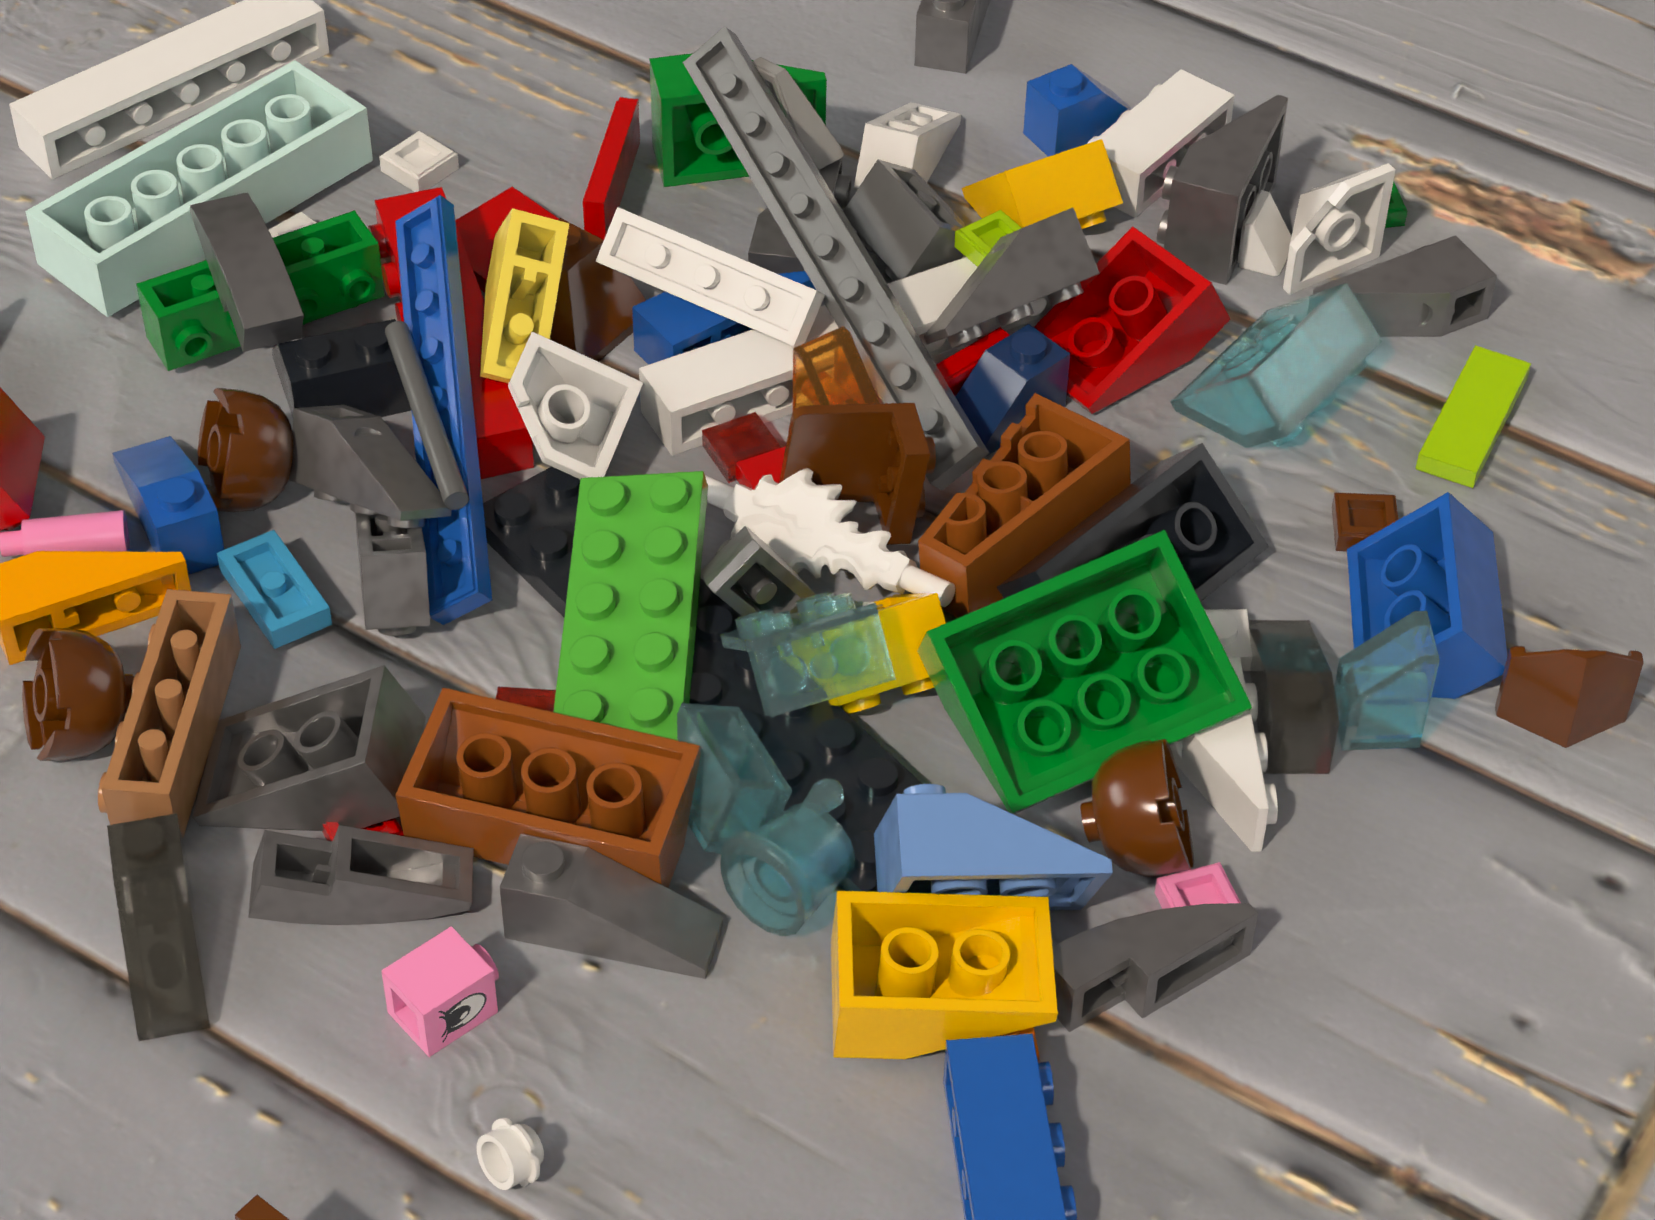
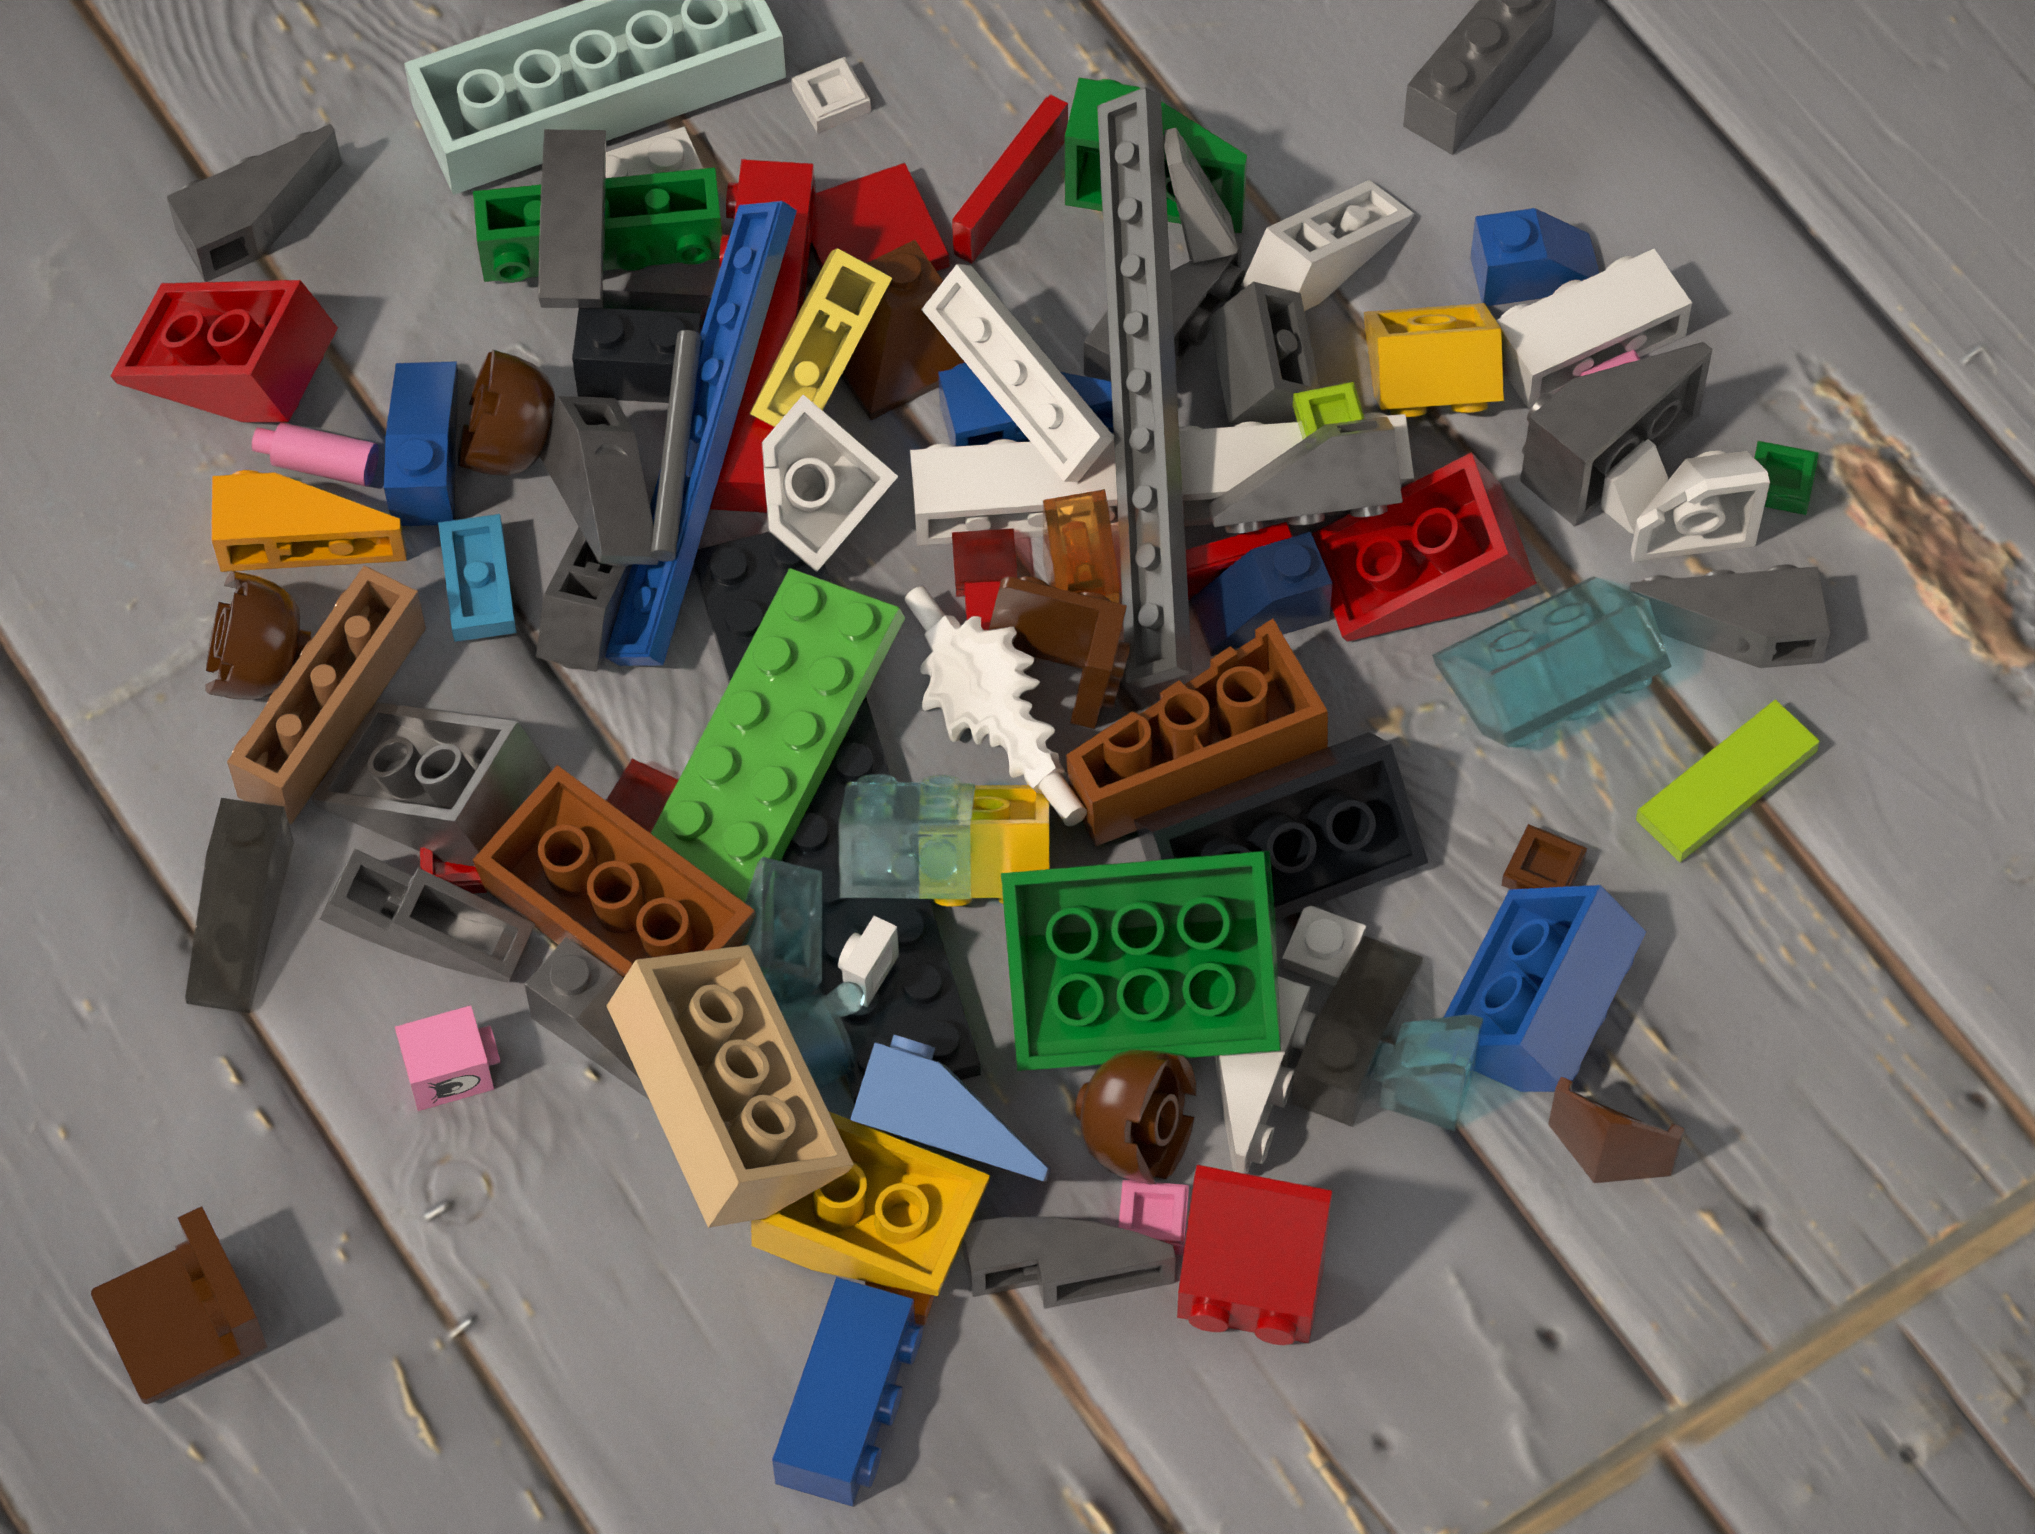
camera: 25 degrees right, 15 degrees up
white plate [477,1118,544,1190] -> none
flat silver slope [701,526,816,639] -> none
none -> tan slope [607,945,854,1228]
none -> white plate [838,916,899,1007]
none -> red slope [1177,1165,1332,1345]

